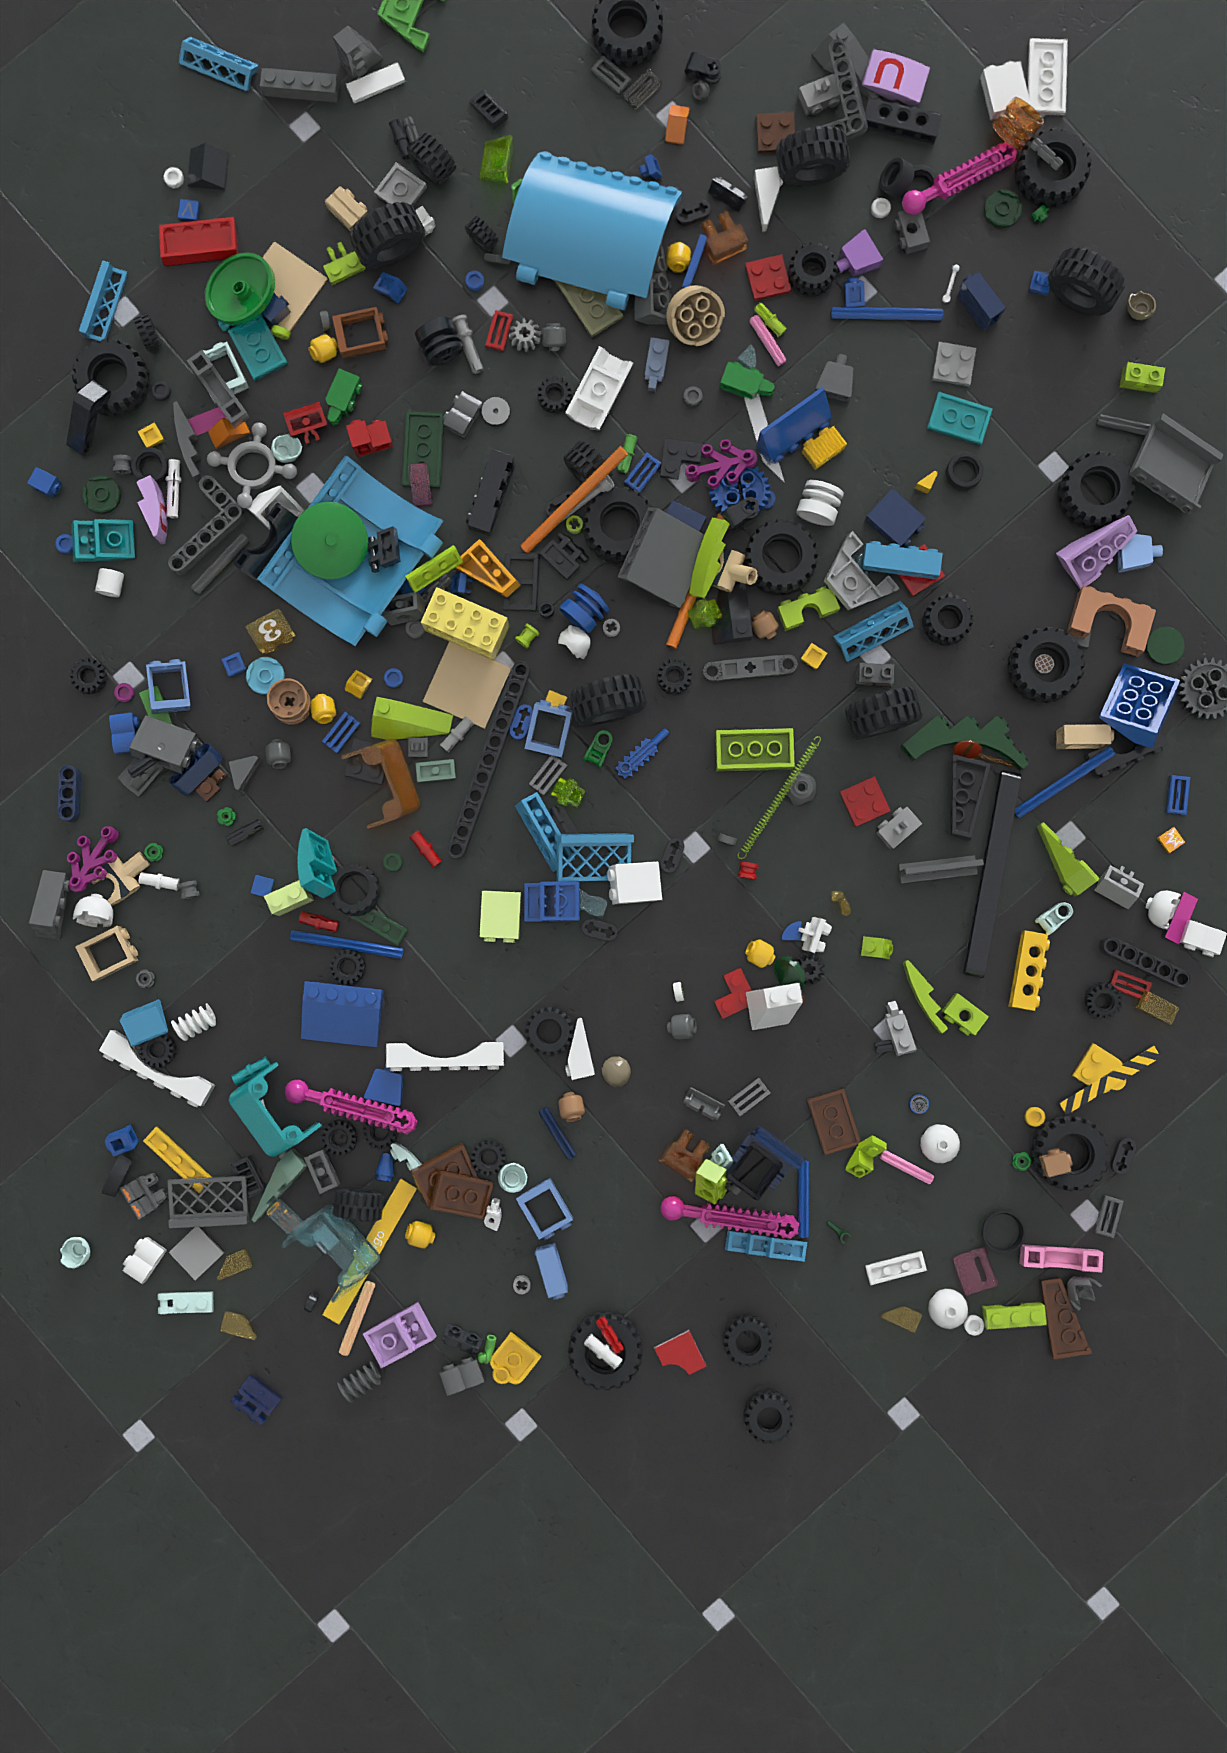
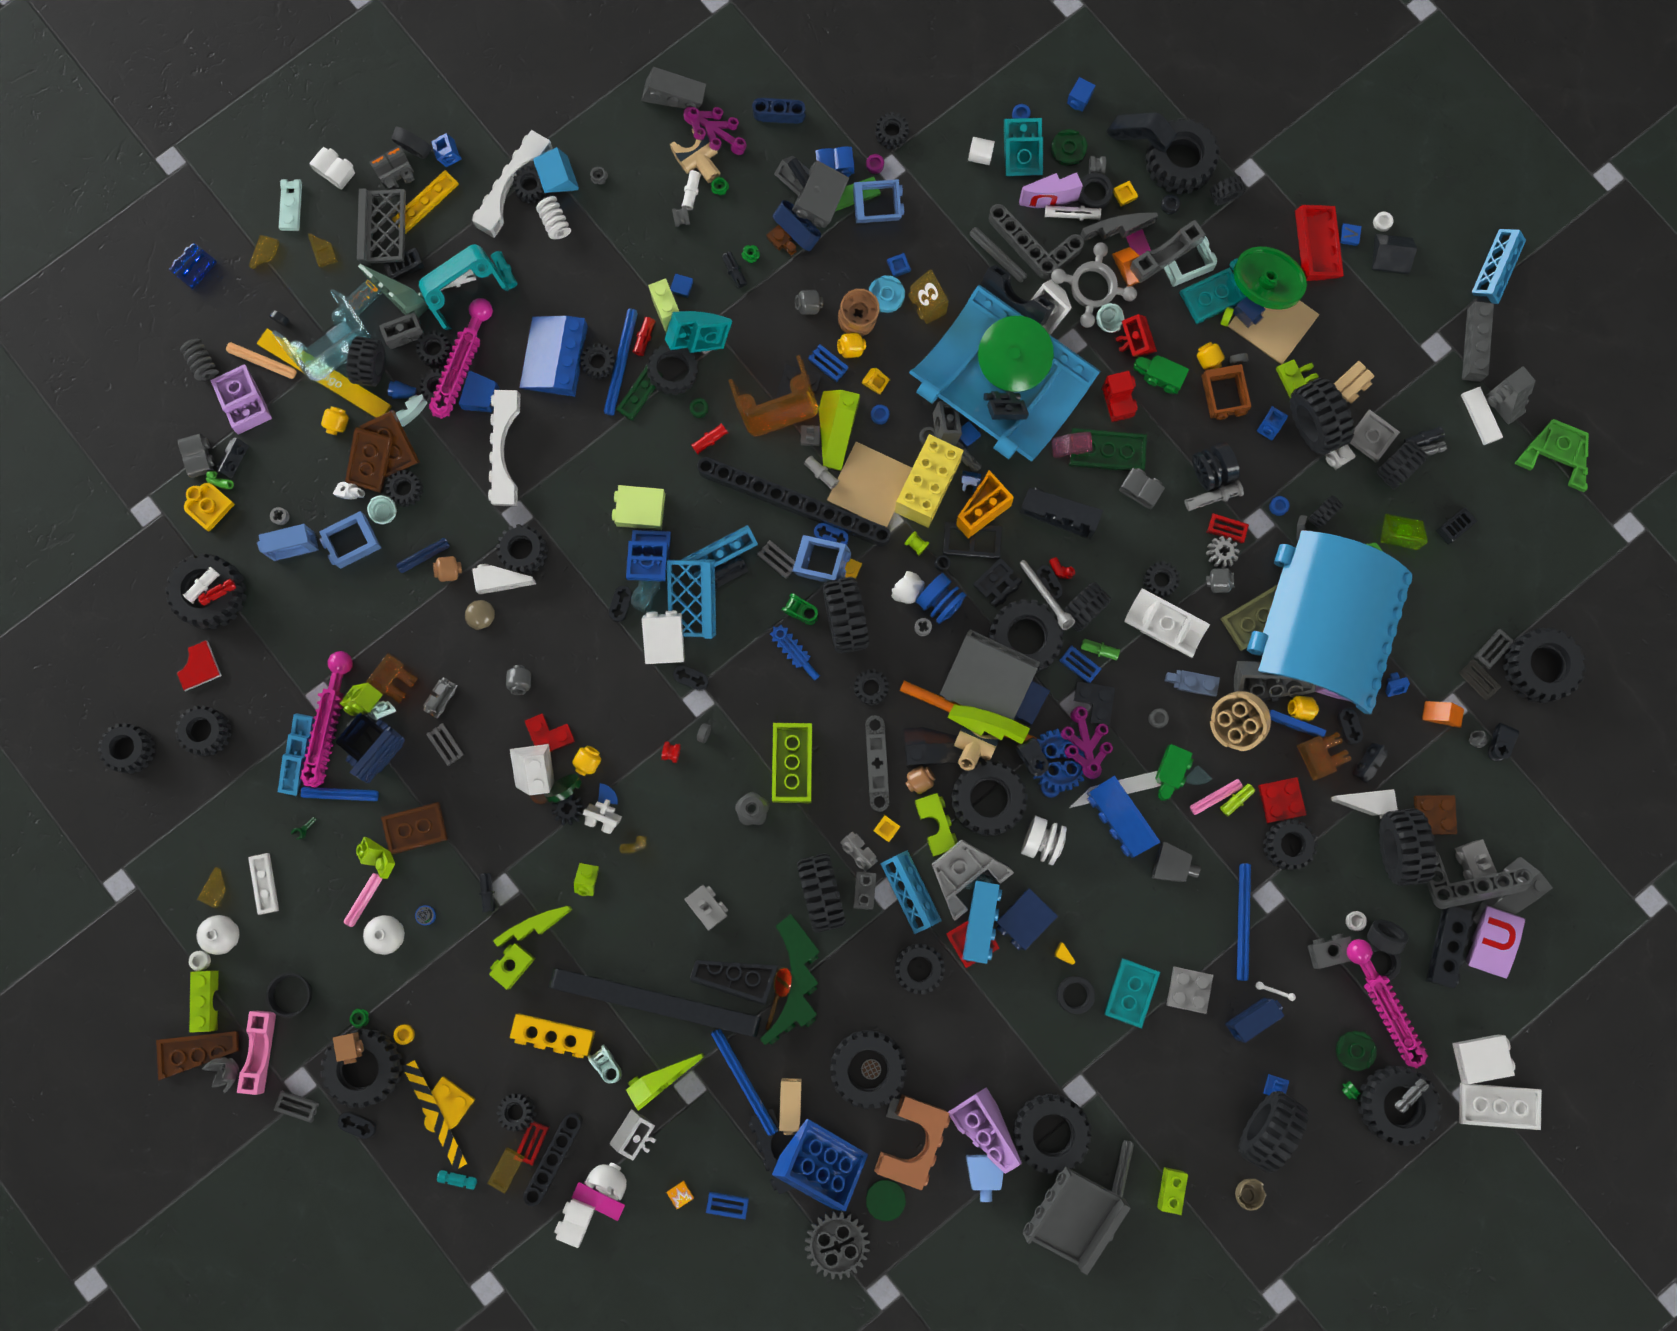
camera: 90 degrees right, 5 degrees down
light aqua hair [60,1237,90,1268] -> none
white cylinder [73,894,113,927] -> none
tan window [76,926,138,981] -> none
dark azure fence [79,260,128,342] -> none
light grey tile [169,1227,225,1280] -> none
dark grey slope [229,756,261,792] -> none
lime tile [405,545,463,593] -> none
sand green plate [416,759,456,783] -> none
light grey piece [482,397,510,425] -> none
orange piece [521,446,628,553] -> none
clear neon green brick [551,778,586,808] -> none
lime bush [566,515,583,534] -> none
white tile [673,982,684,1002] -> none
clear neon green brick [688,598,722,629] -> none
lime piece [738,736,821,859] -> none
yellow brick [802,426,847,470] -> none
medium lavender torso [836,229,883,276] -> none
red plate [839,776,891,827] -> none
blue bracket [843,277,865,307] -> none
light grey hinge [885,1001,917,1056] -> none
dark grey fence [898,855,984,884] -> none
clear pink plate [952,1247,999,1296] -> none
clear orange wheel [992,97,1044,150] -> none
none -> teal axle [437,1170,477,1190]
none -> light grey hinge [840,832,878,872]
none -> red arm [1049,557,1075,579]

